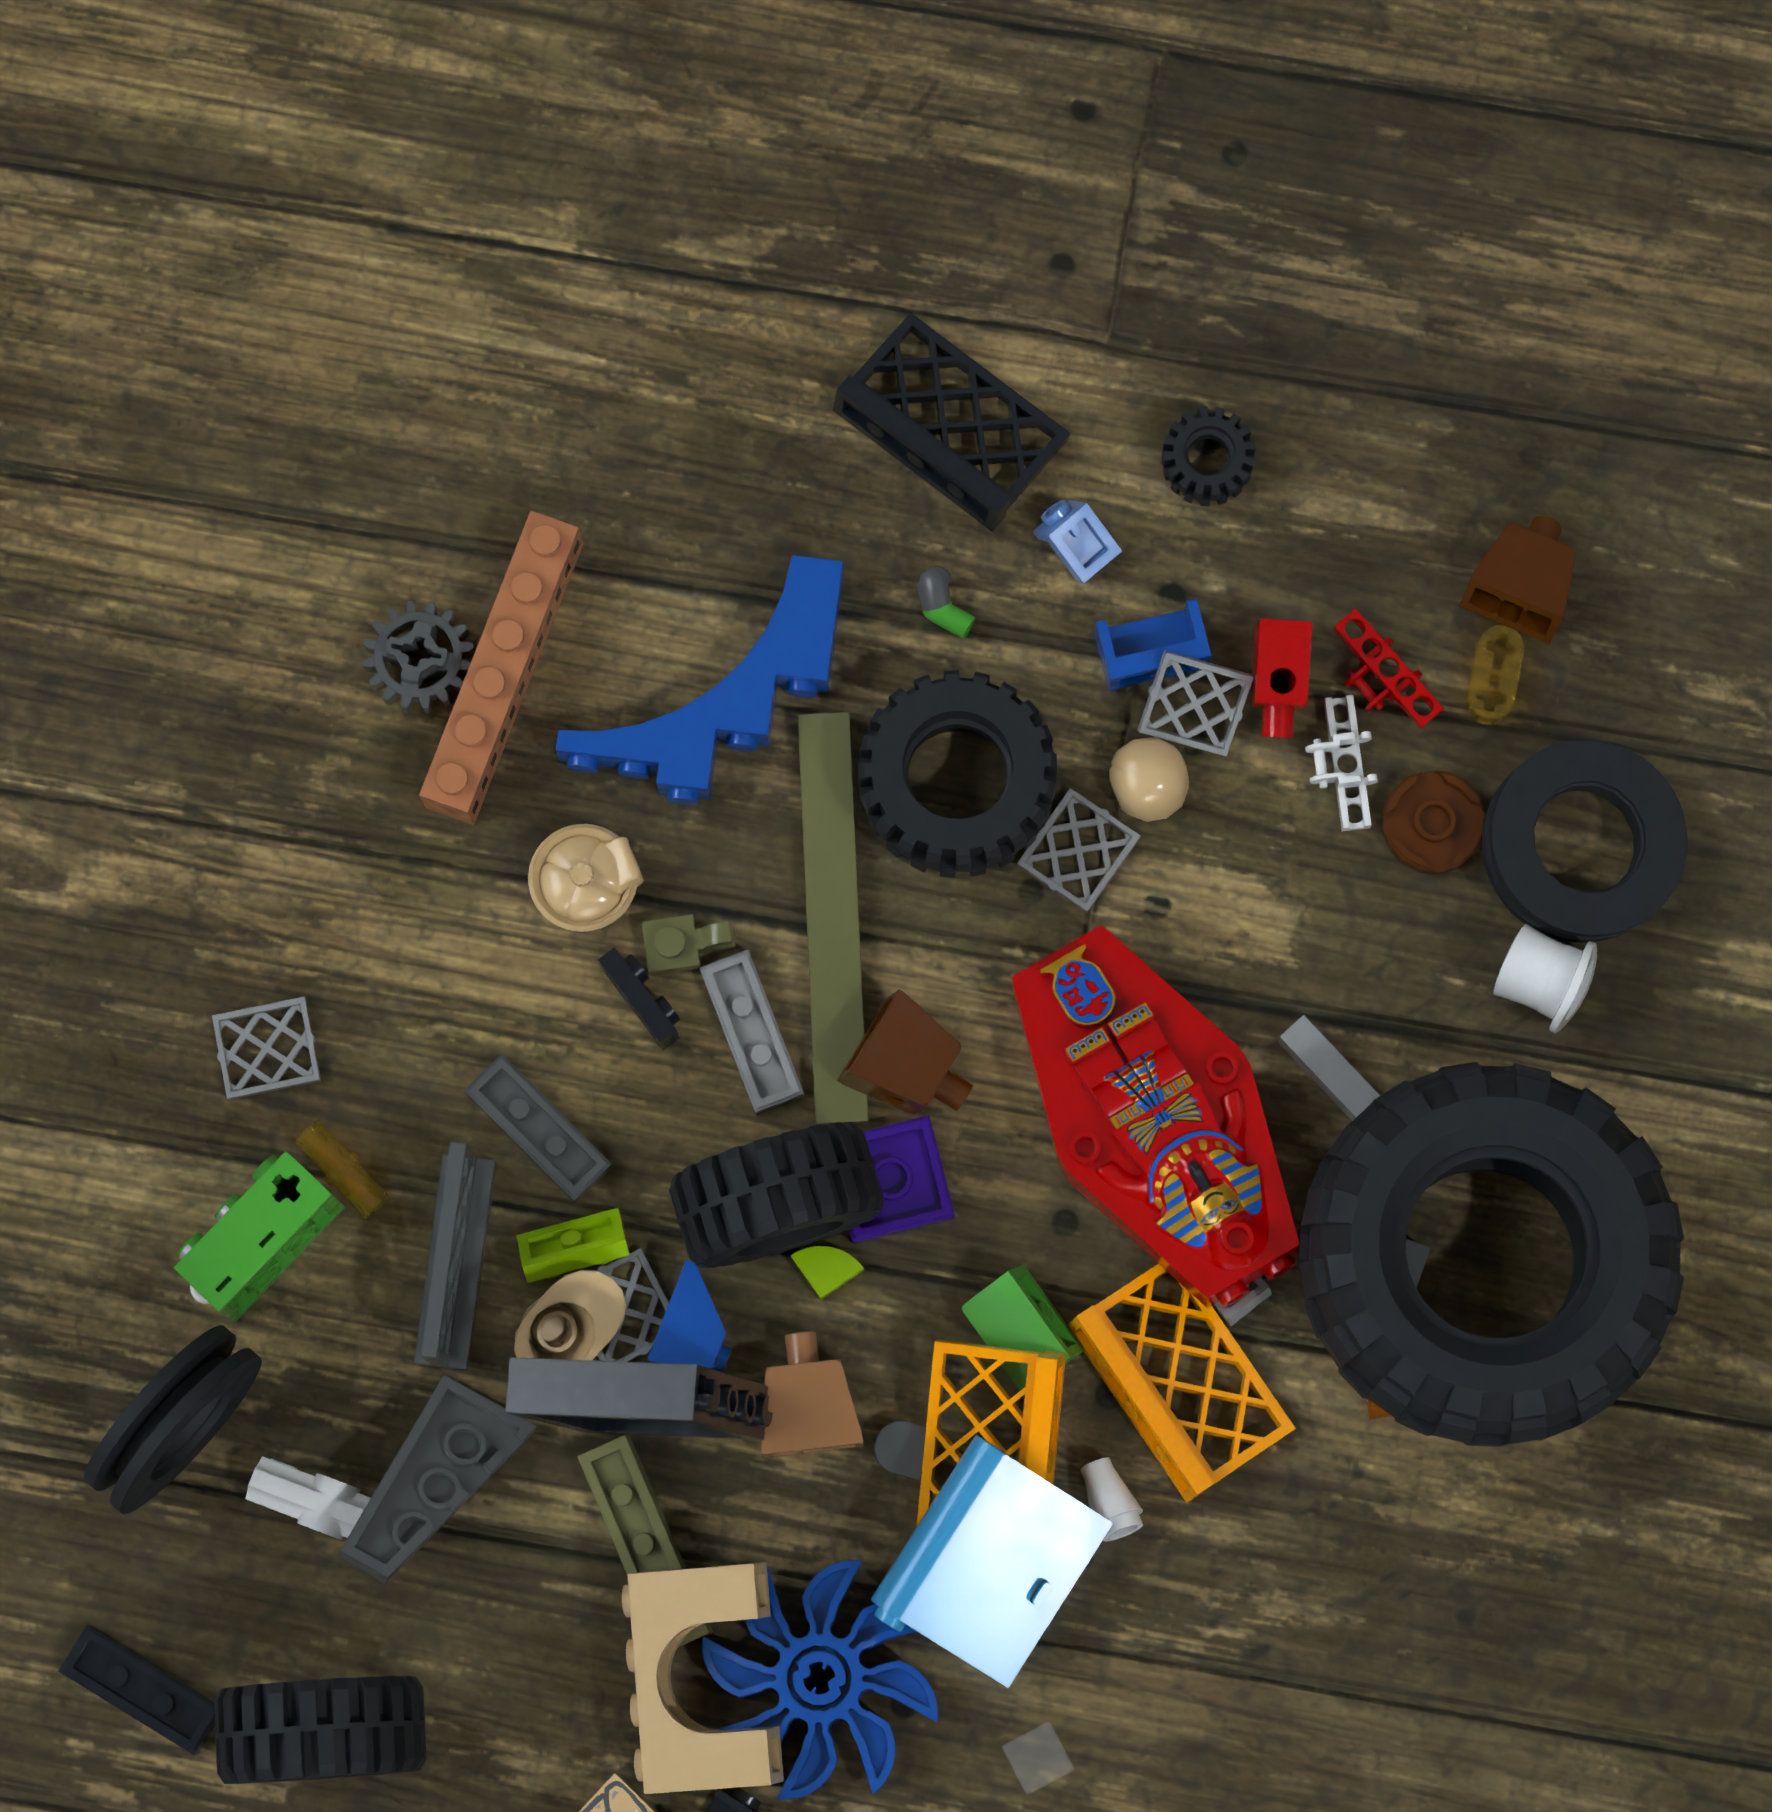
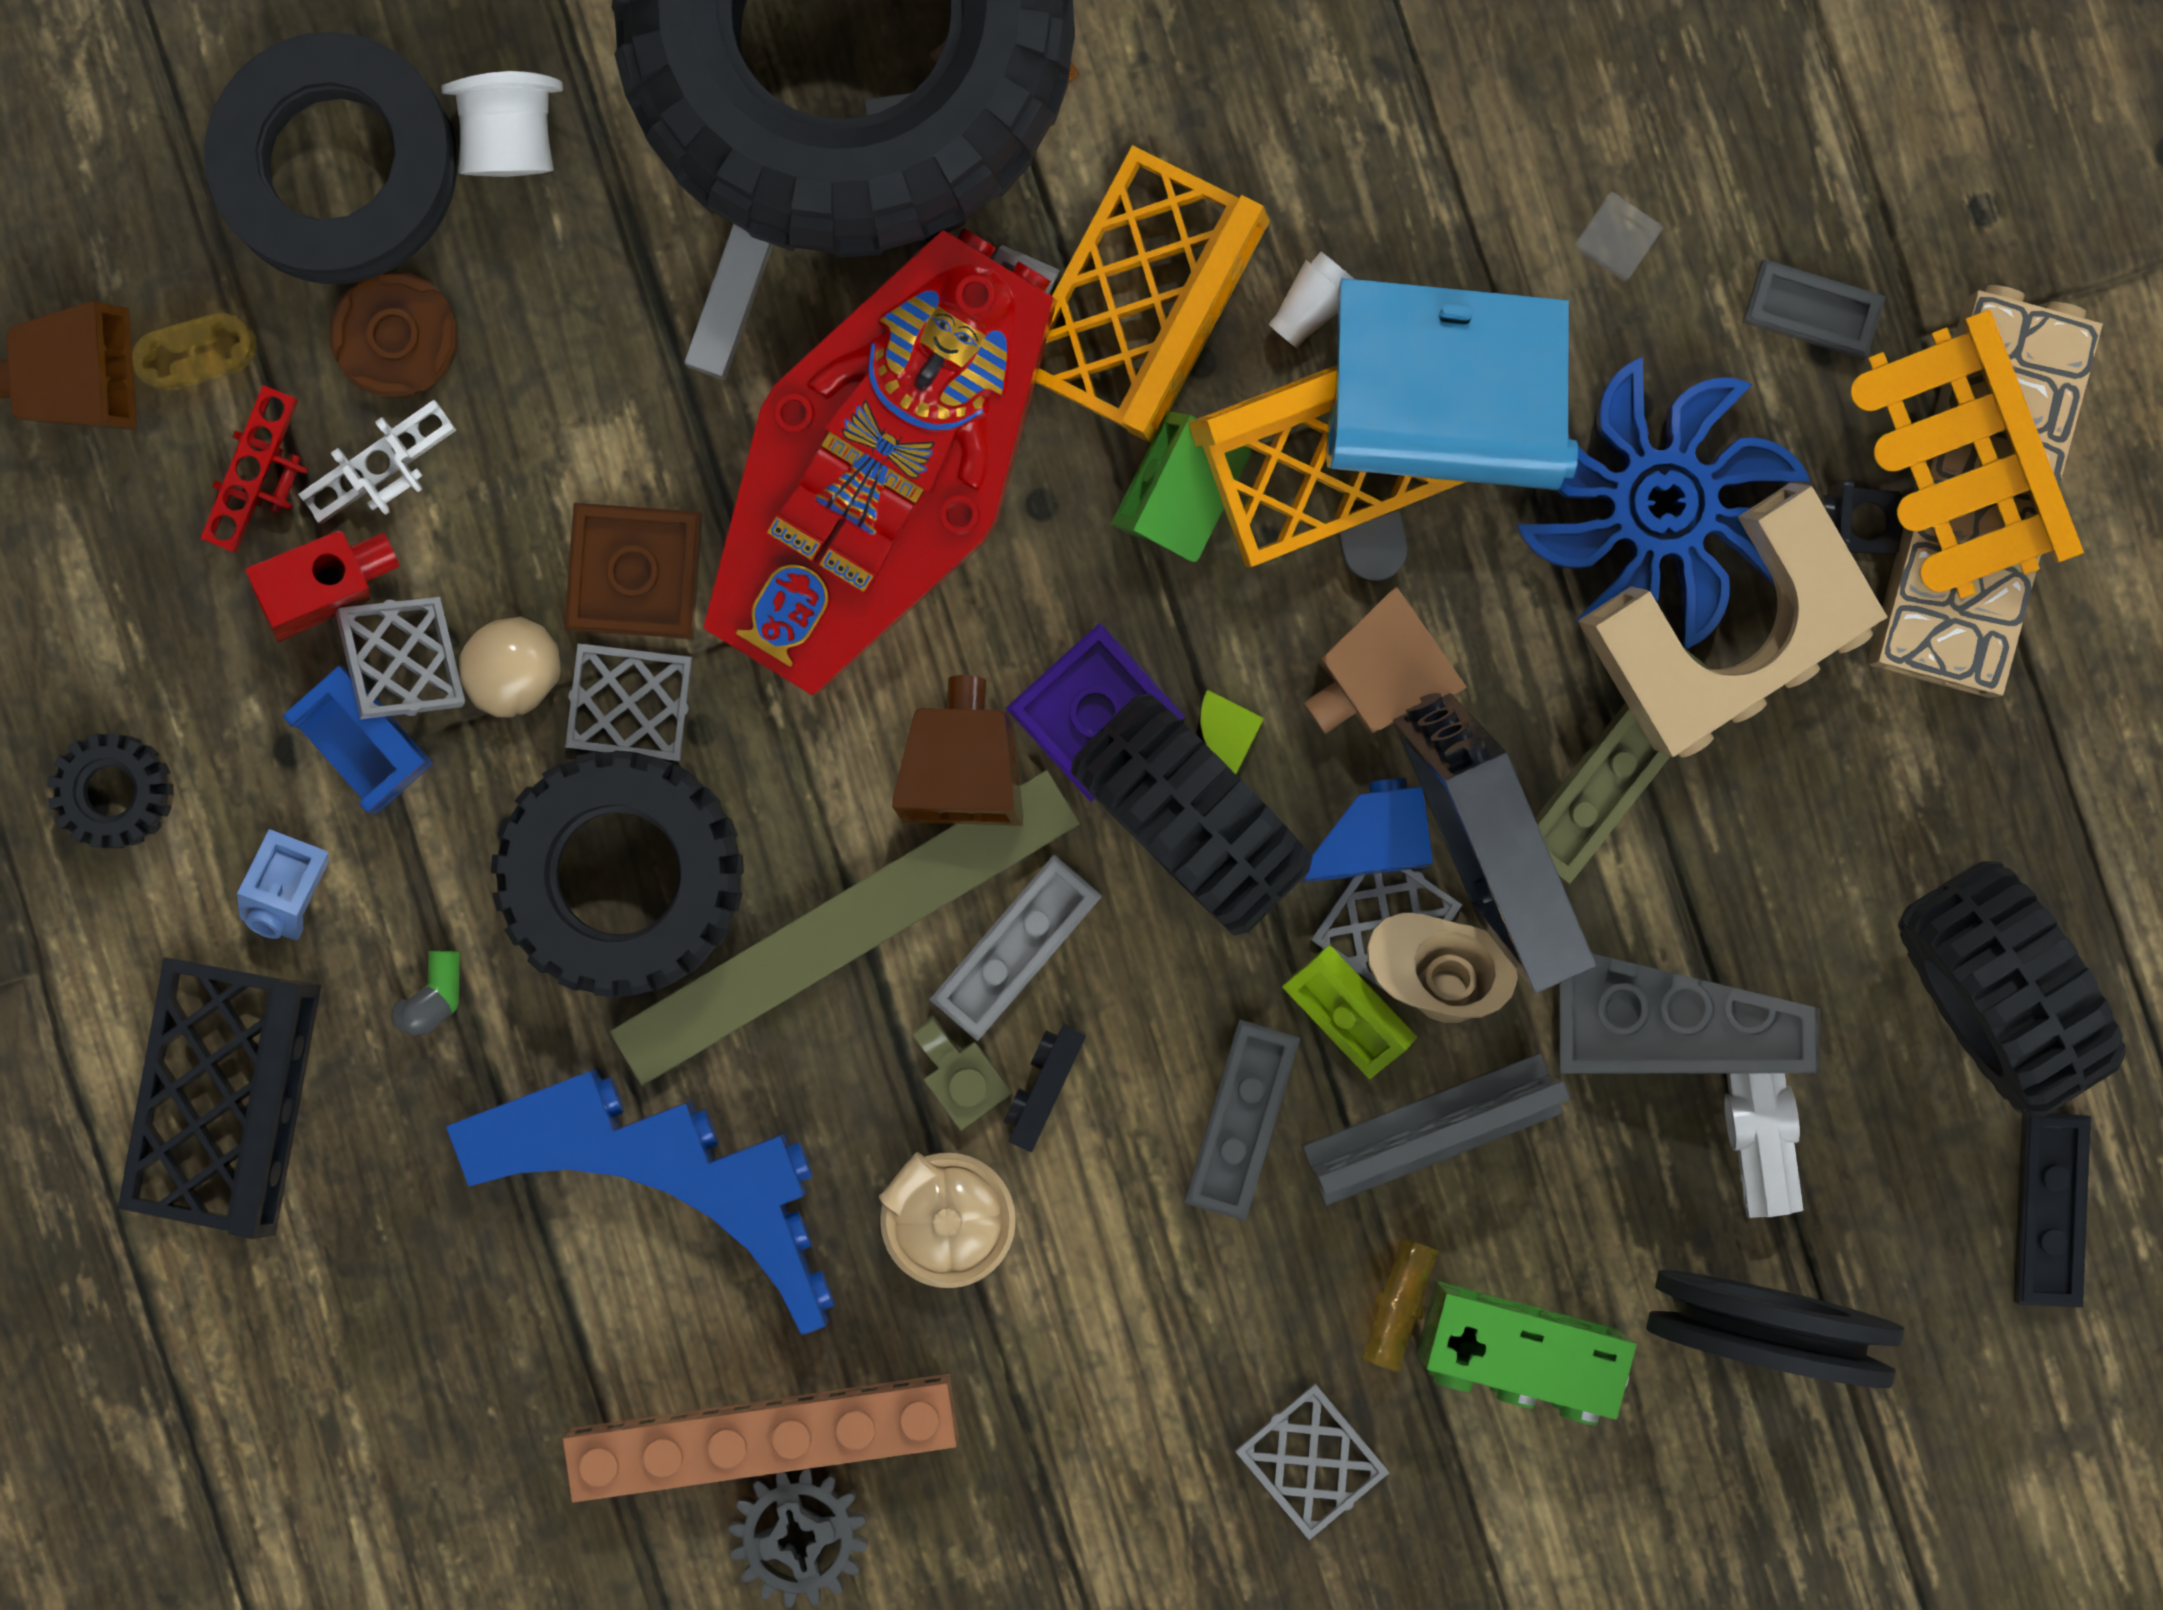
camera: 120 degrees left, 10 degrees up
none -> reddish brown tile [564,503,703,640]

